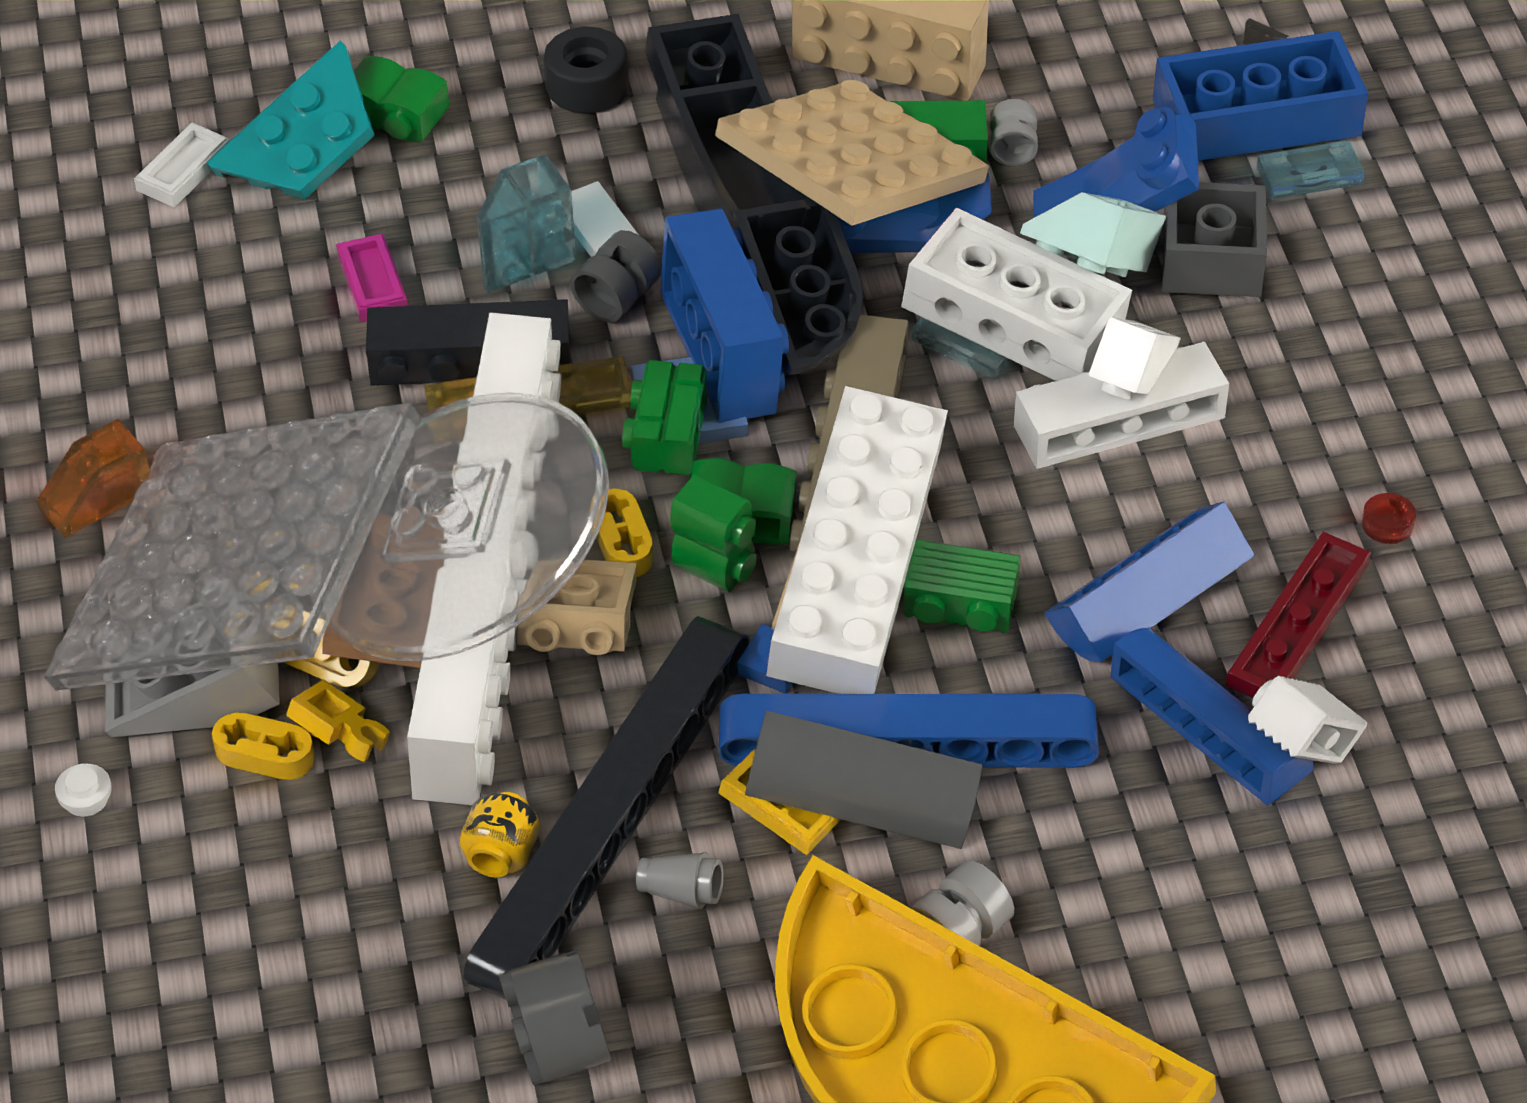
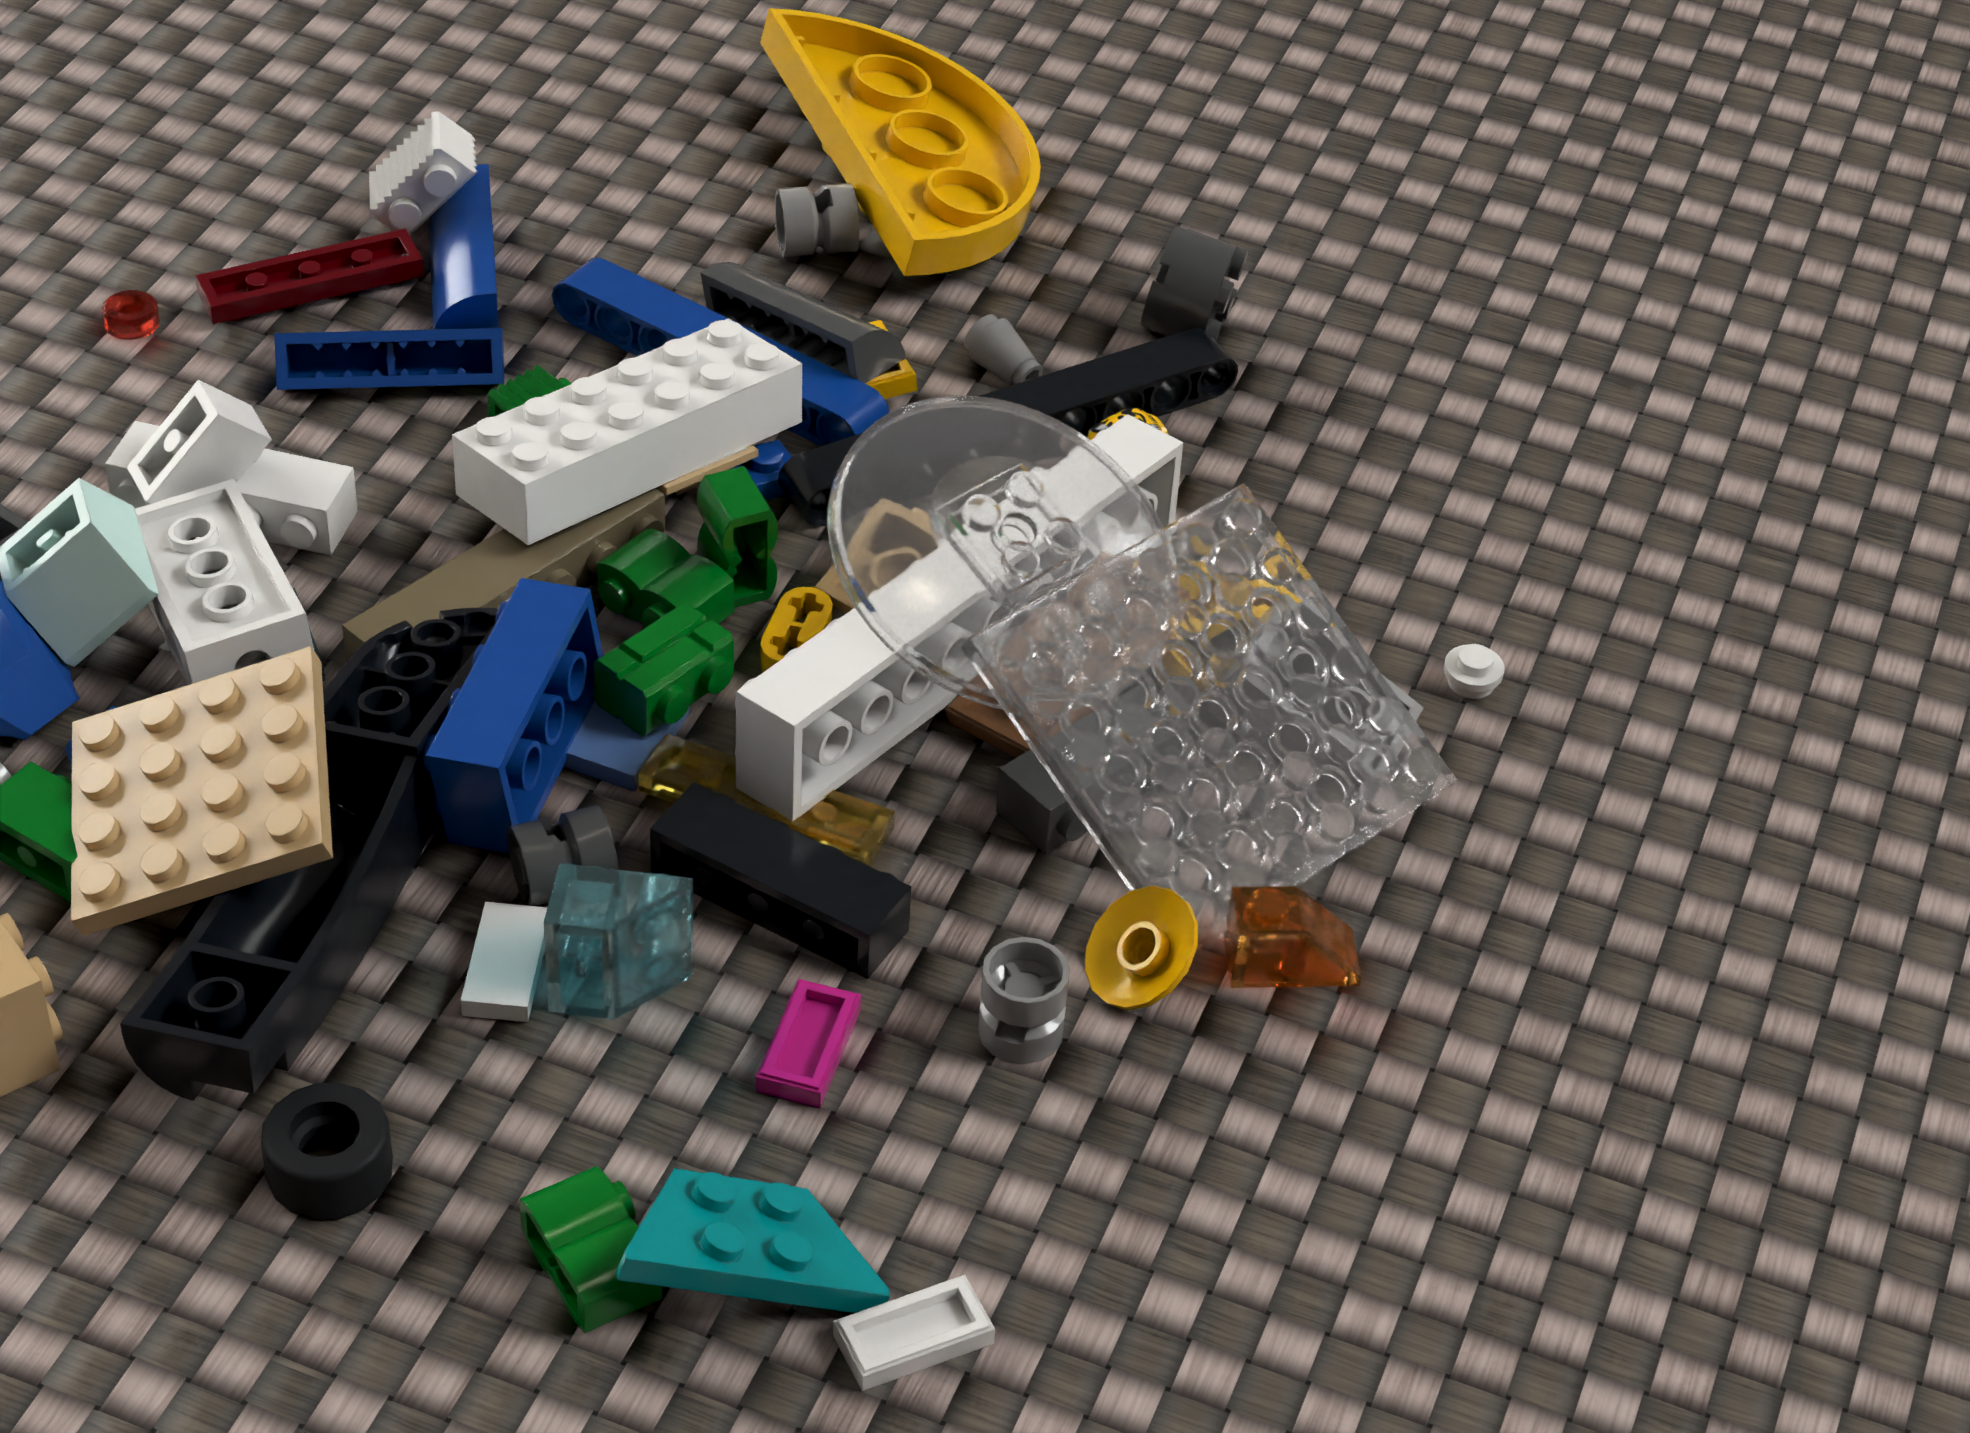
camera: 150 degrees left, 5 degrees down
none -> light grey wheel [978,937,1070,1064]
none -> yellow dish [1085,885,1198,1010]

